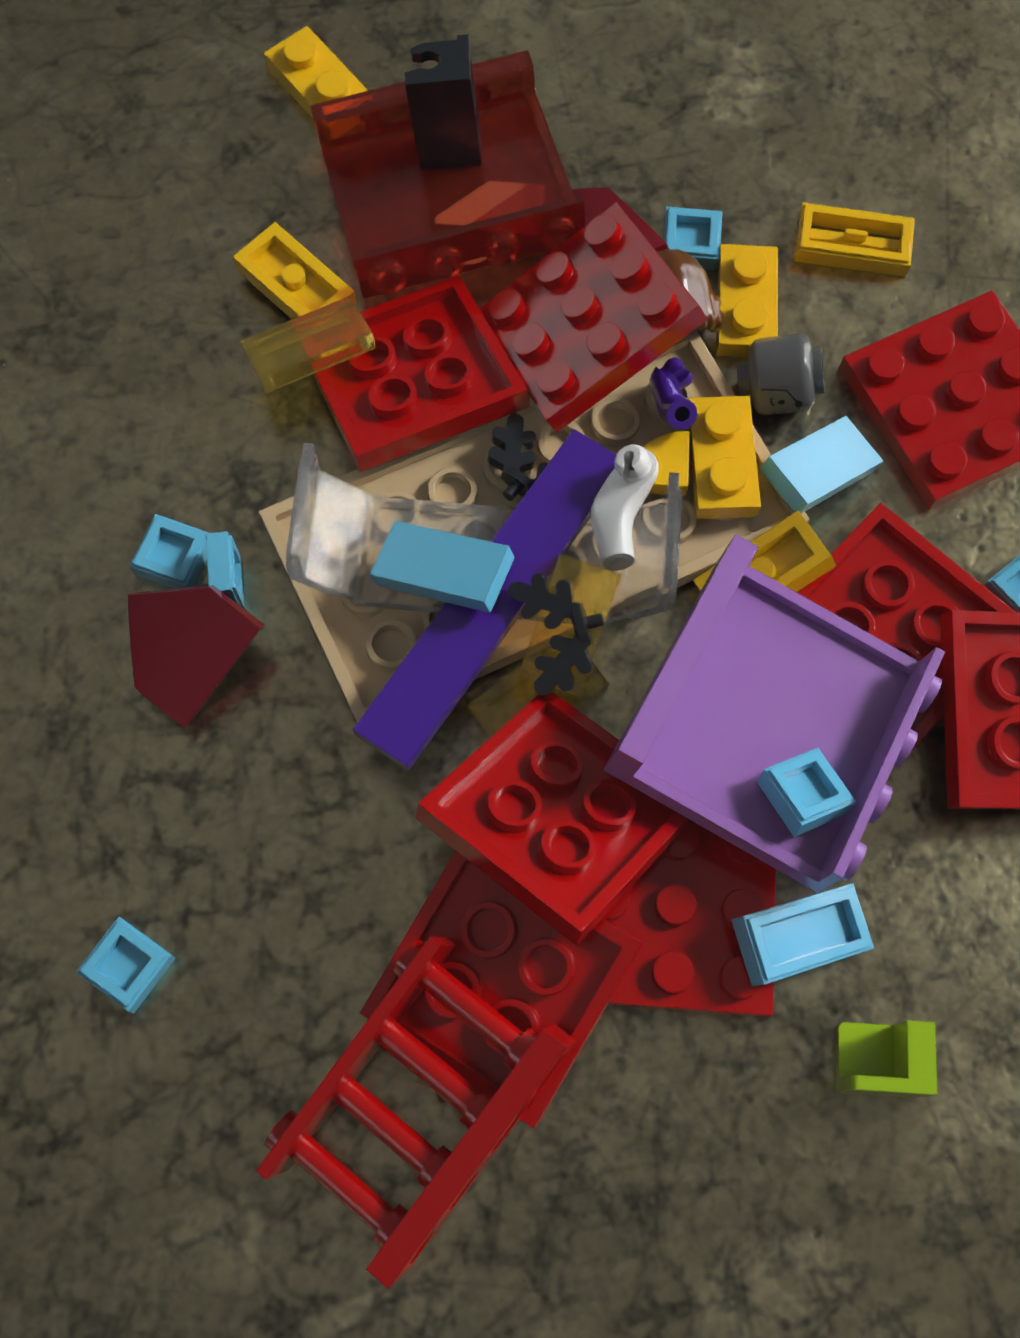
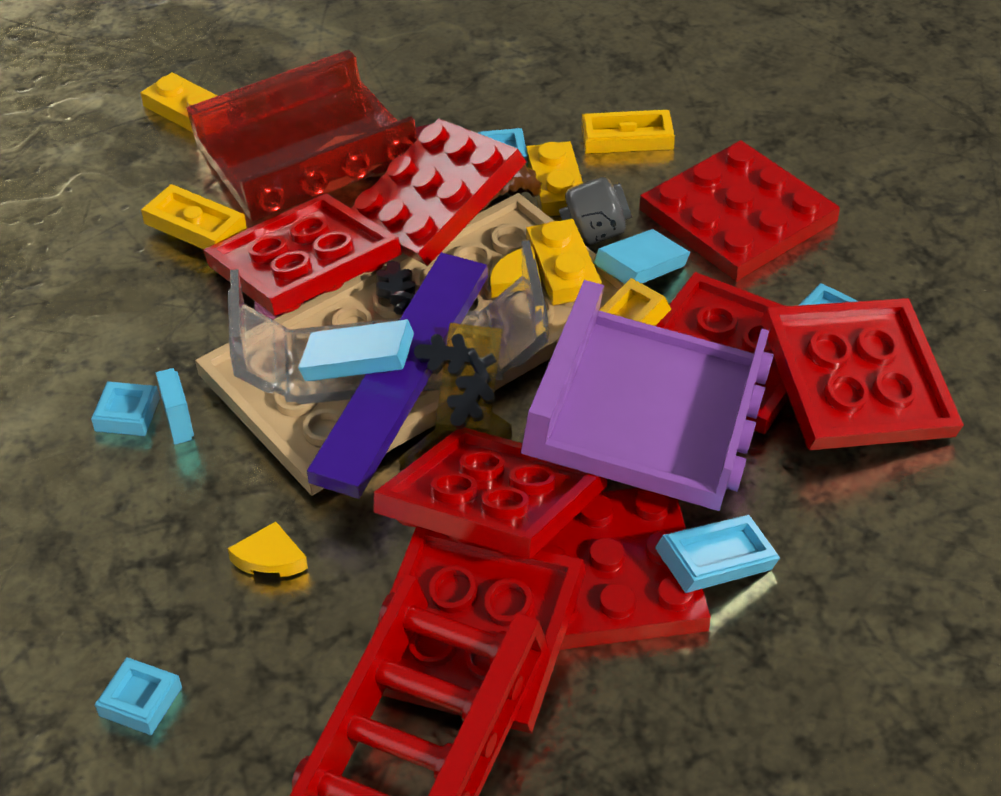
camera: 10 degrees left, 25 degrees down
dark red slope [128,584,265,728] -> none
clear yellow tile [240,296,376,394] -> none
black hinge [405,34,482,171] -> none
white arm [591,444,659,571] -> none
dark purple arm [649,357,697,430] -> none
medium azure tile [756,747,856,837] -> none
lime panel [836,1020,938,1098] -> none
none -> yellow tile [227,522,308,577]

